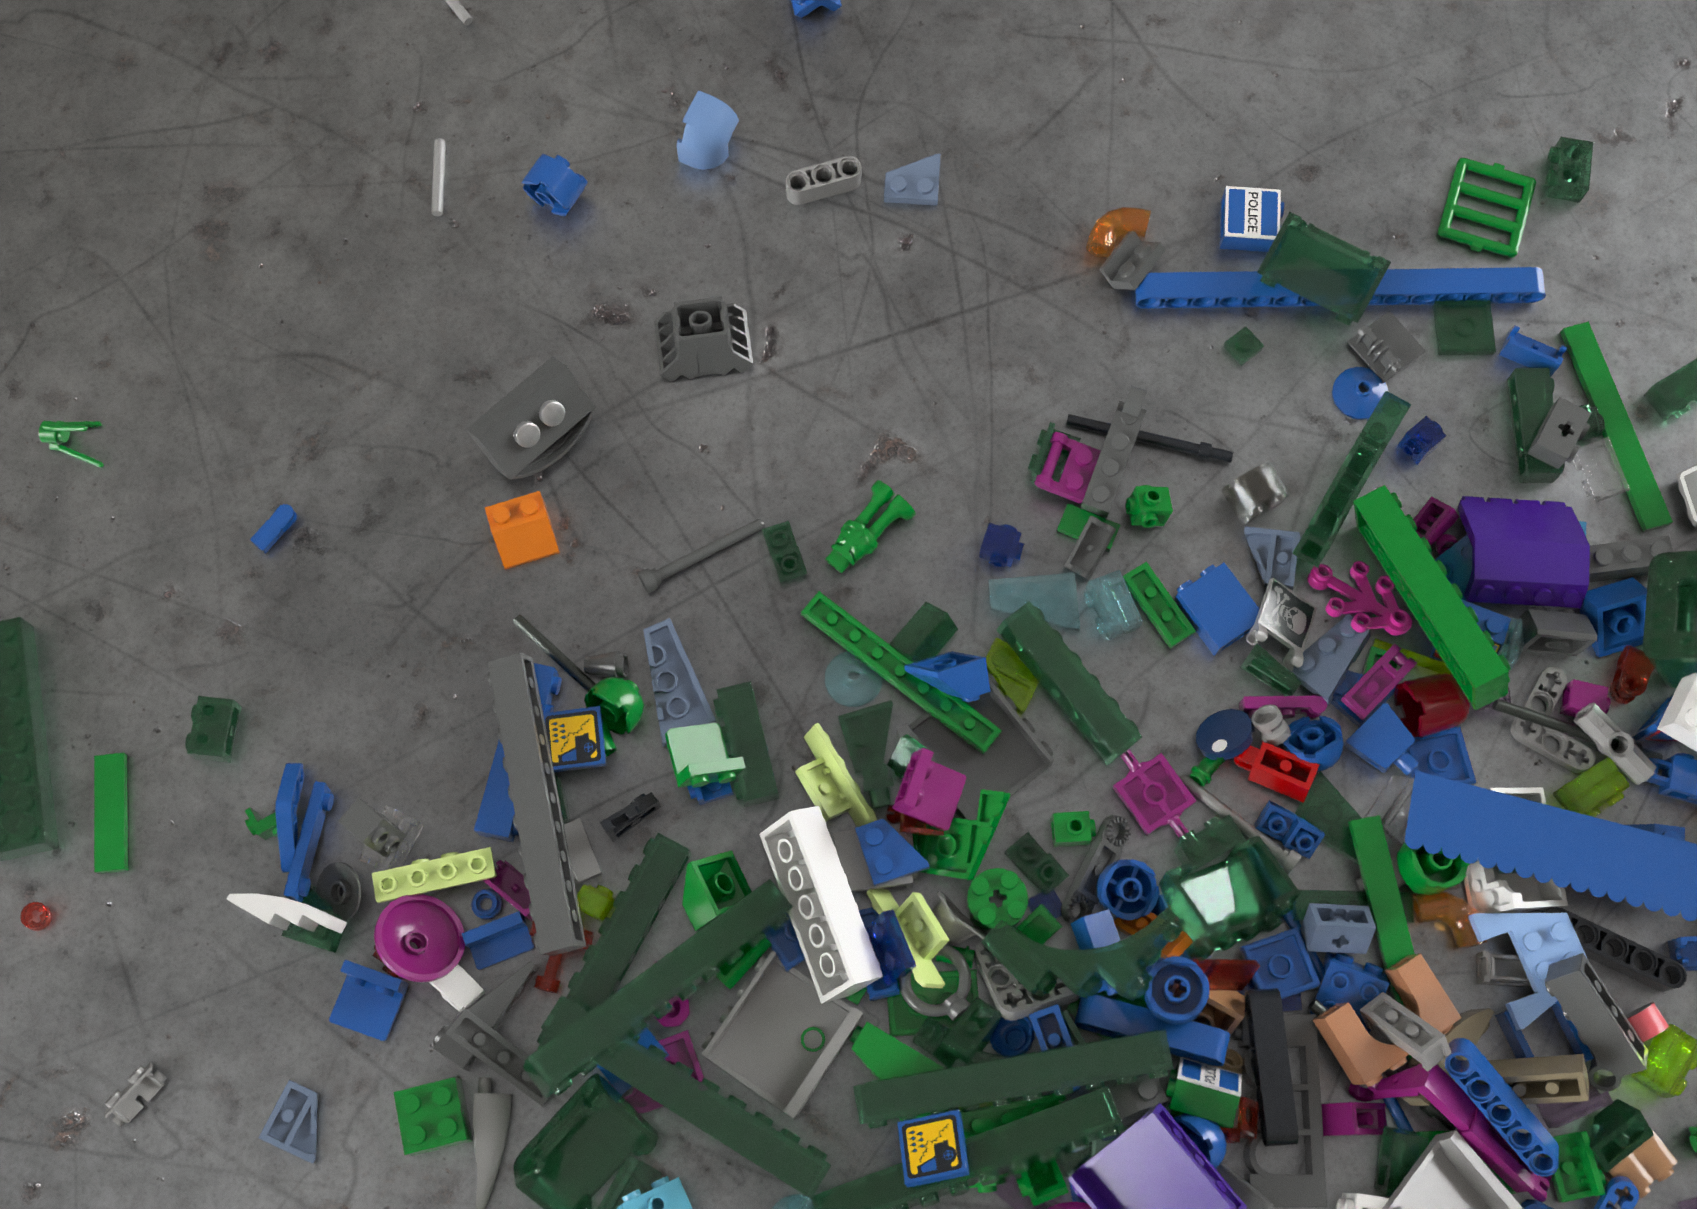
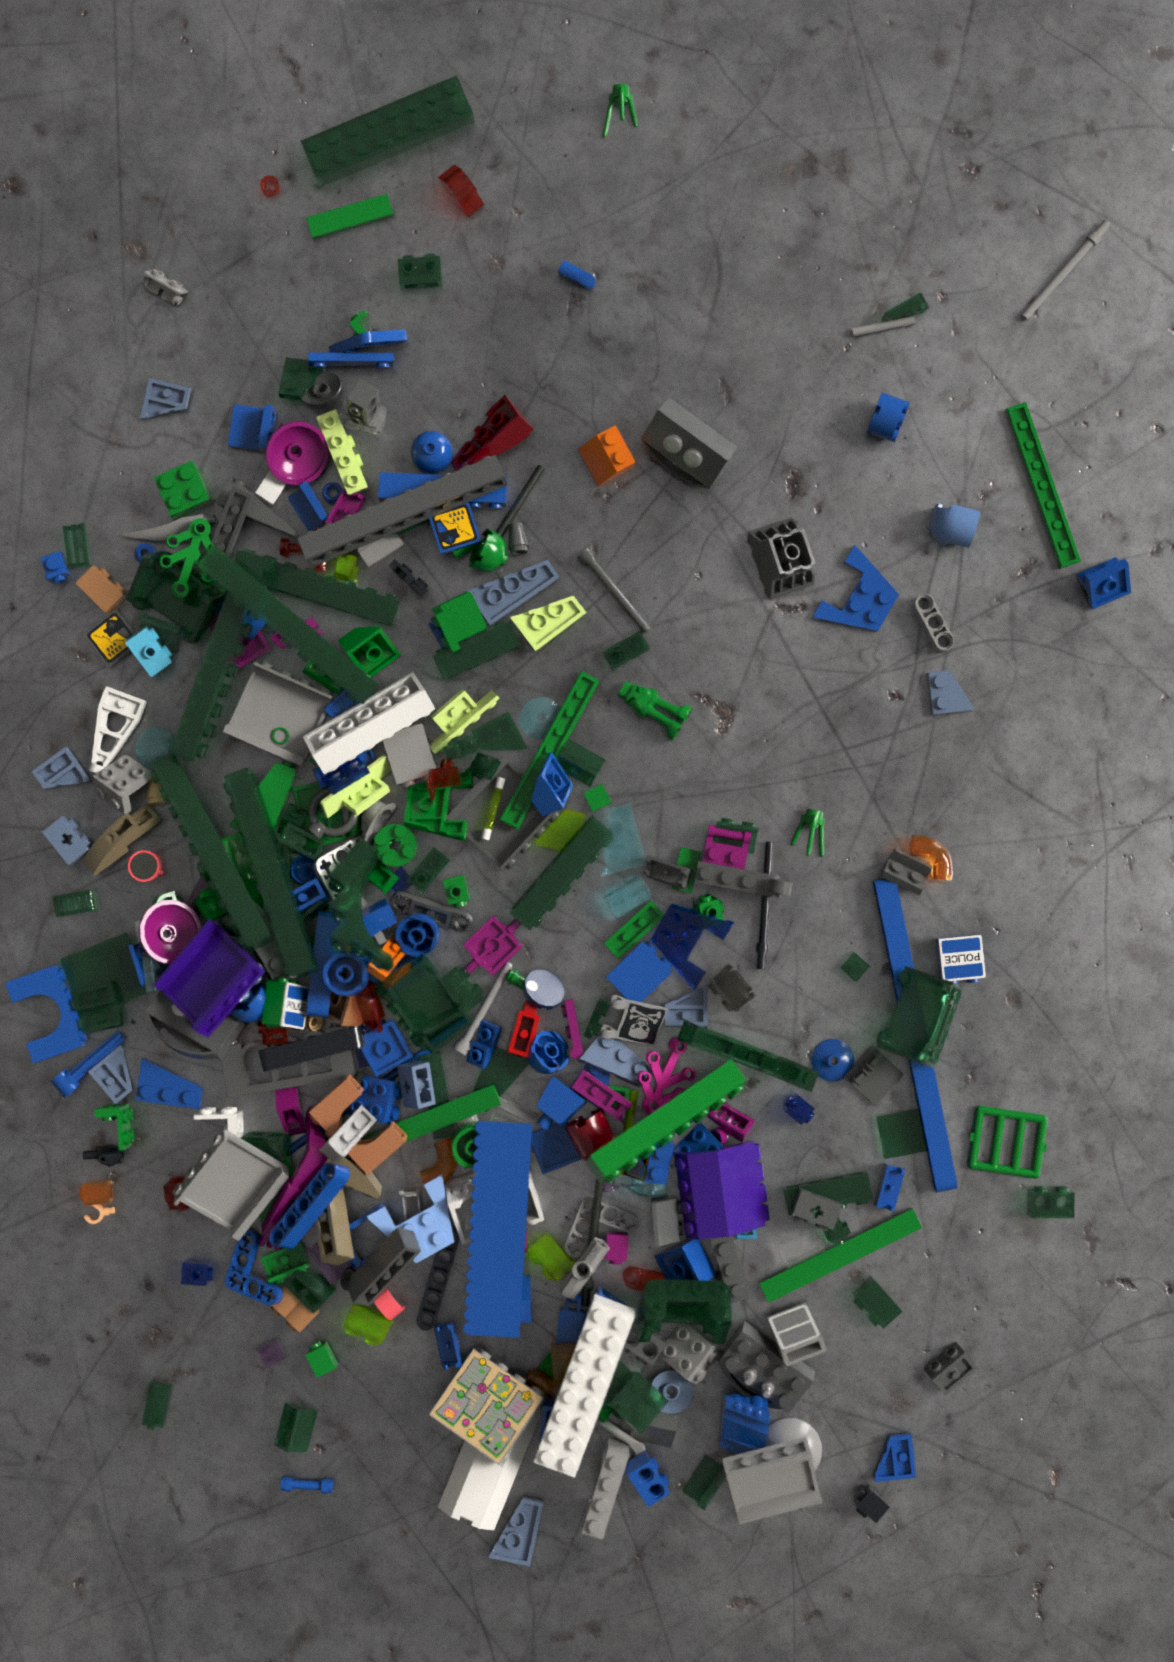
camera: 80 degrees right, 15 degrees up
white slope [227,893,347,934] -> none
blue wing [855,818,930,887] -> none
magenta bracket [892,748,966,831] -> none
tile [897,1110,970,1187] -> none
clear blue brick [979,523,1024,568] -> none
light grey wheel [1251,704,1291,746] -> none
none -> blue plate [134,543,156,564]
none -> green plant [159,518,221,599]
none -> blue cylinder [411,431,453,474]
none -> clear red brick [438,164,485,217]
none -> dark red wedge [451,395,534,471]
none -> clear neon green bar [481,777,505,841]
none -> yellowish green wing [510,596,586,652]
none -> green tile [583,784,611,812]
none -> clear blue wing [651,904,735,989]
none -> green plant [791,809,825,857]
none -> blue wing [812,545,899,632]
none -> clear green slope [882,293,929,322]
none -> green tile [1005,402,1081,569]

